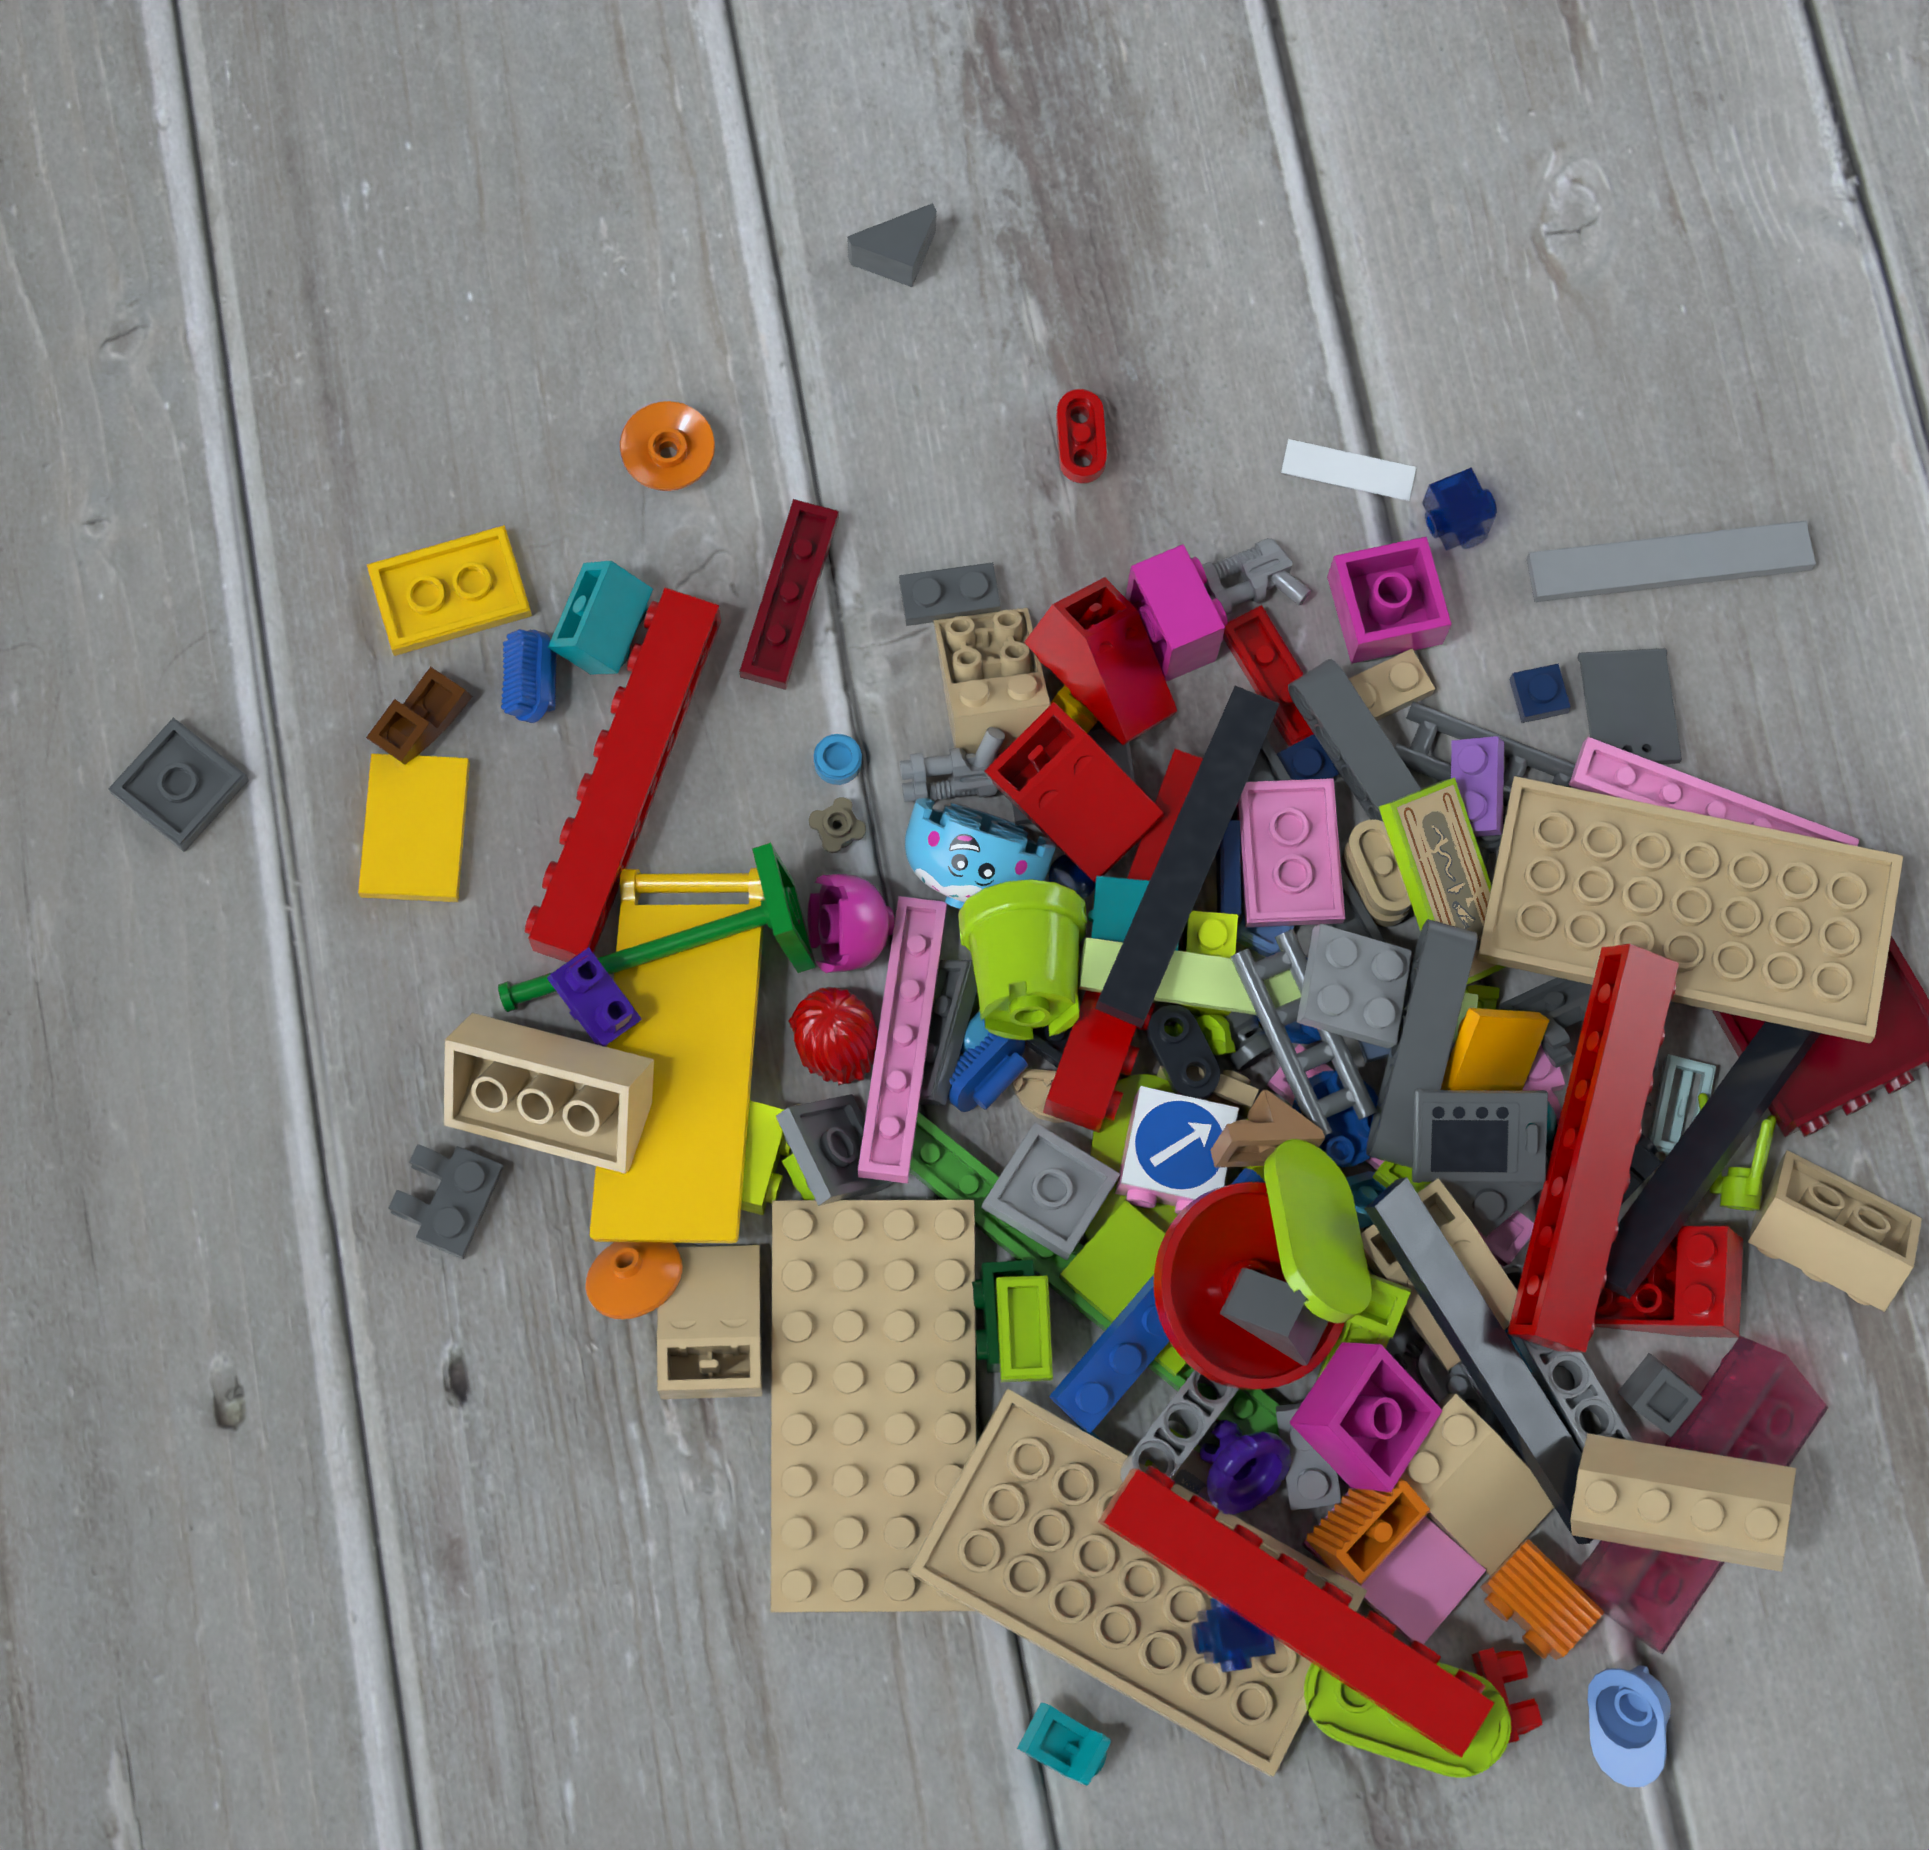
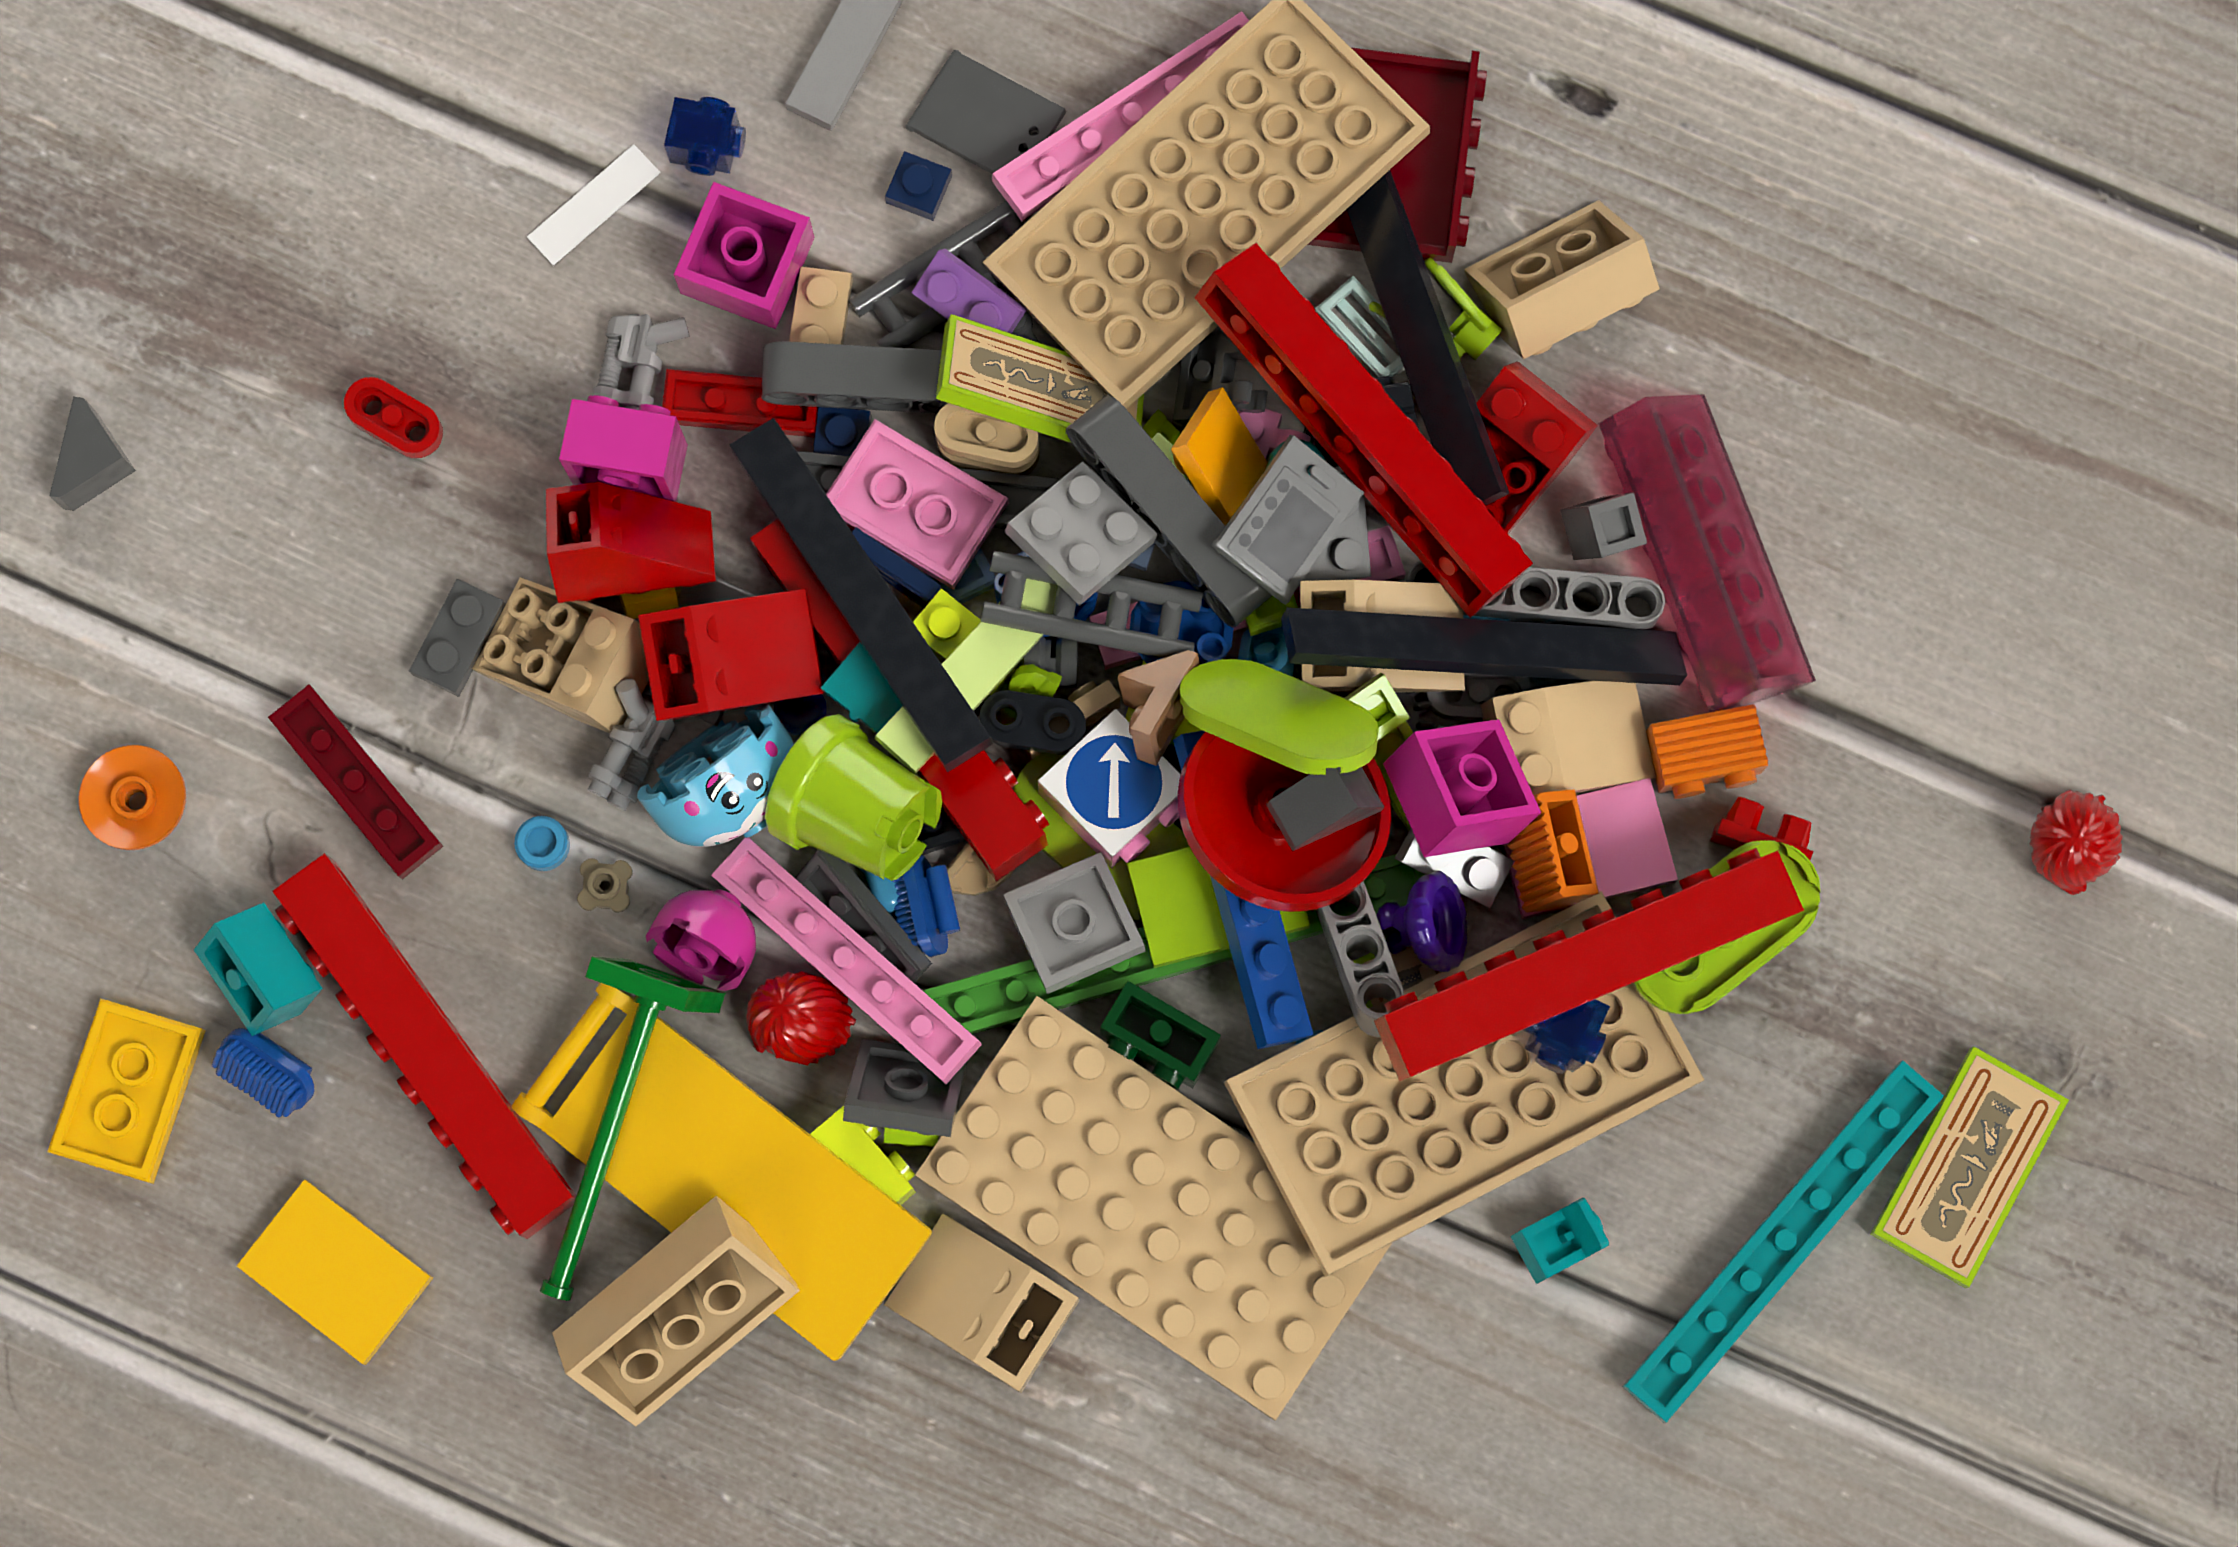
camera: 50 degrees left, 5 degrees up
dark grey tile [108,717,249,852] -> none
reddish brown slope [366,666,473,765] -> none
dark grey plate [389,1144,504,1259] -> none
dark purple hips [547,947,642,1047] -> none
orange dish [586,1242,683,1319] -> none
lime tile [996,1276,1053,1382] -> none
tan slope [1571,1433,1796,1572] -> none
medium blue piece [1587,1665,1671,1787] -> none

